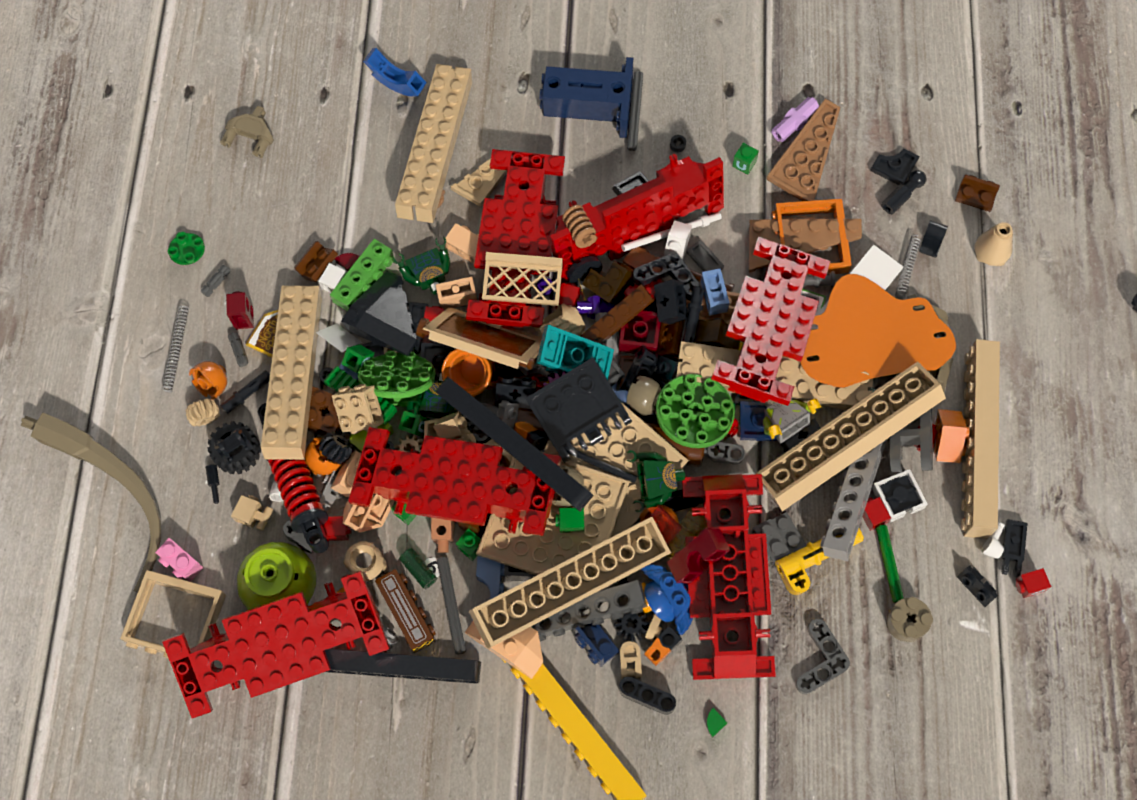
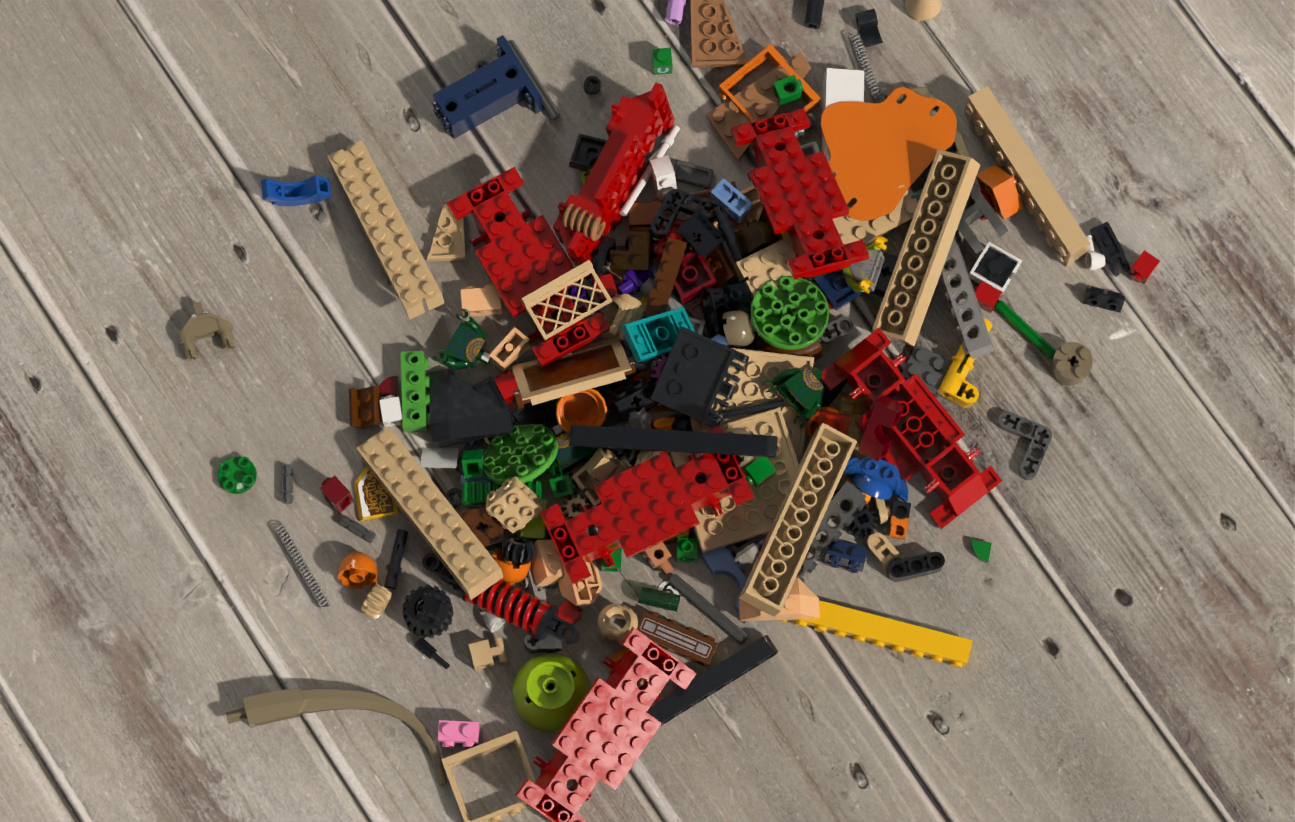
camera: 40 degrees left, 5 degrees up
none -> green brick [773,74,804,105]

